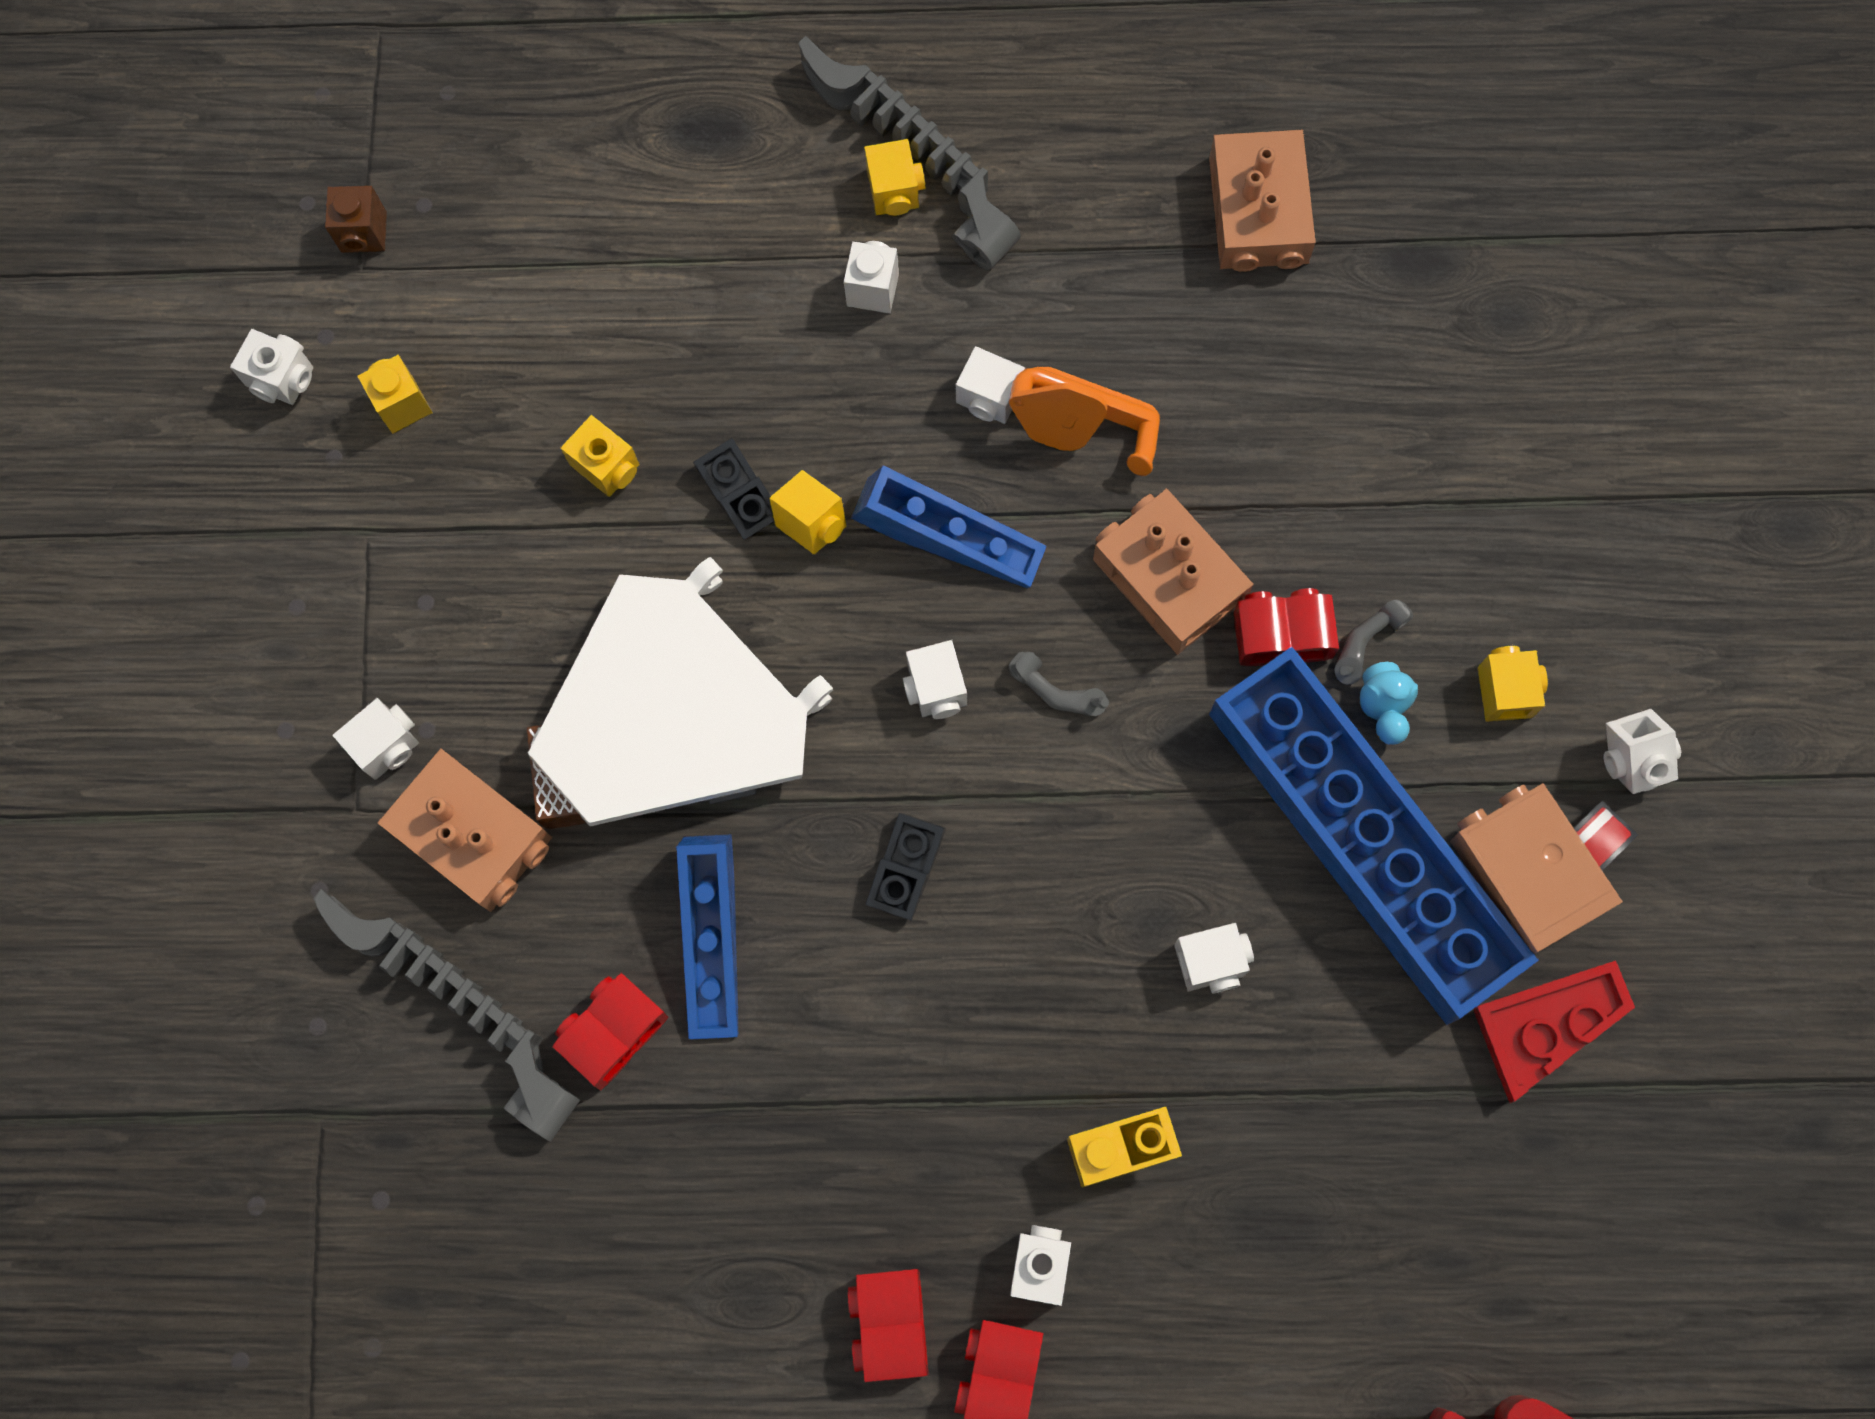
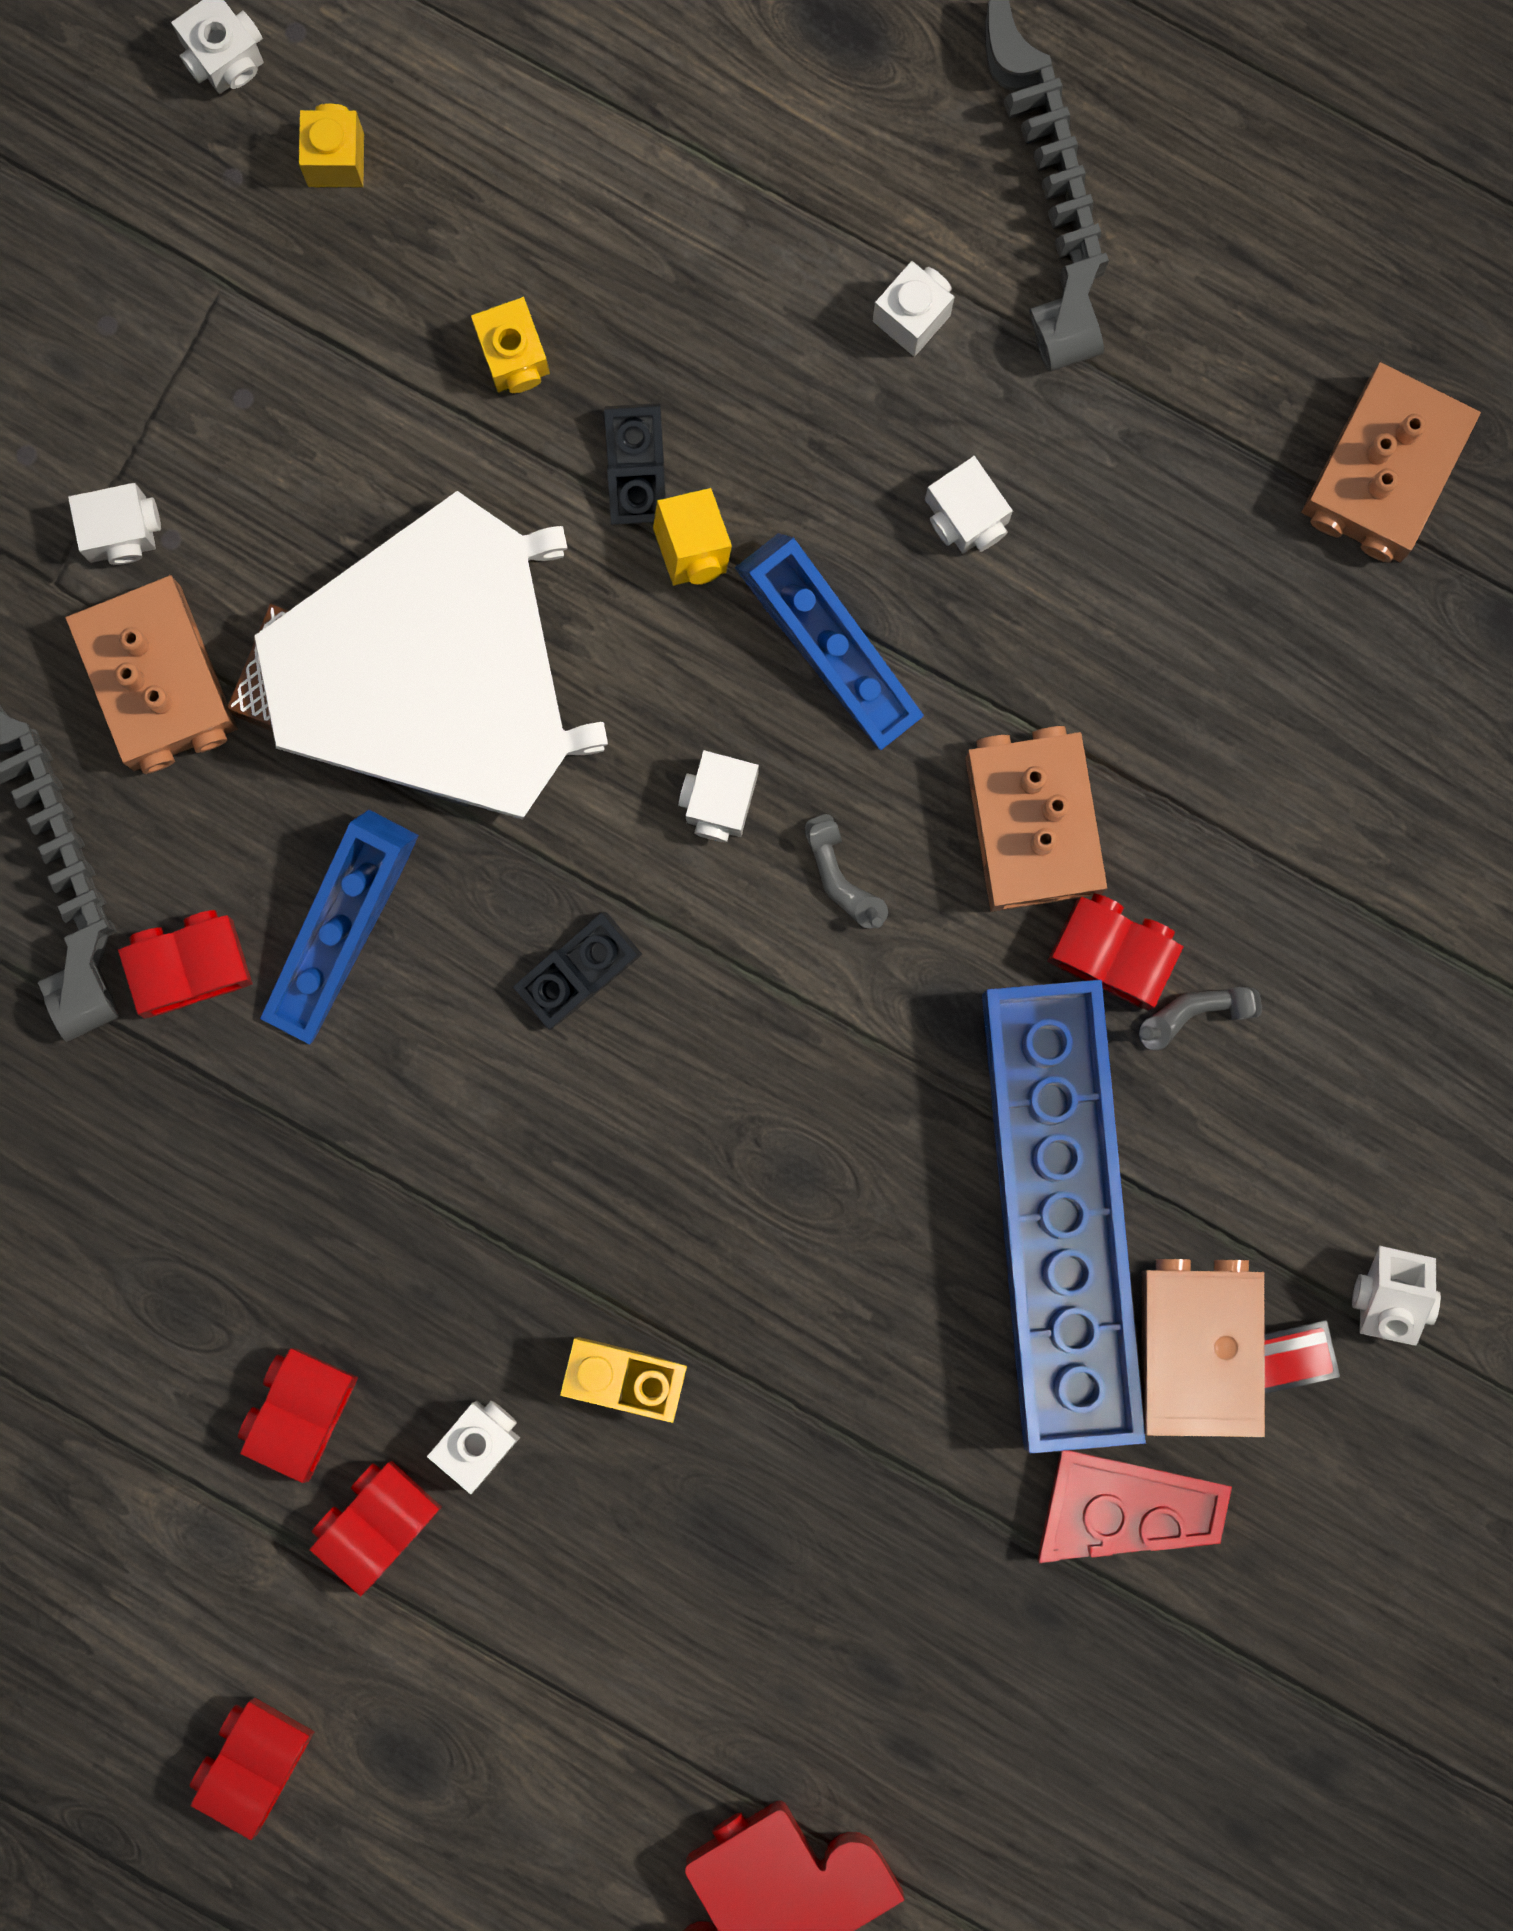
camera: 25 degrees right, 10 degrees up
yellow brick [864,139,925,216] -> none
orange piece [1009,367,1160,476] -> none
white brick [1174,923,1254,994] -> none
medium azure animal [1360,662,1418,745] -> none
yellow brick [1478,646,1548,722] -> none

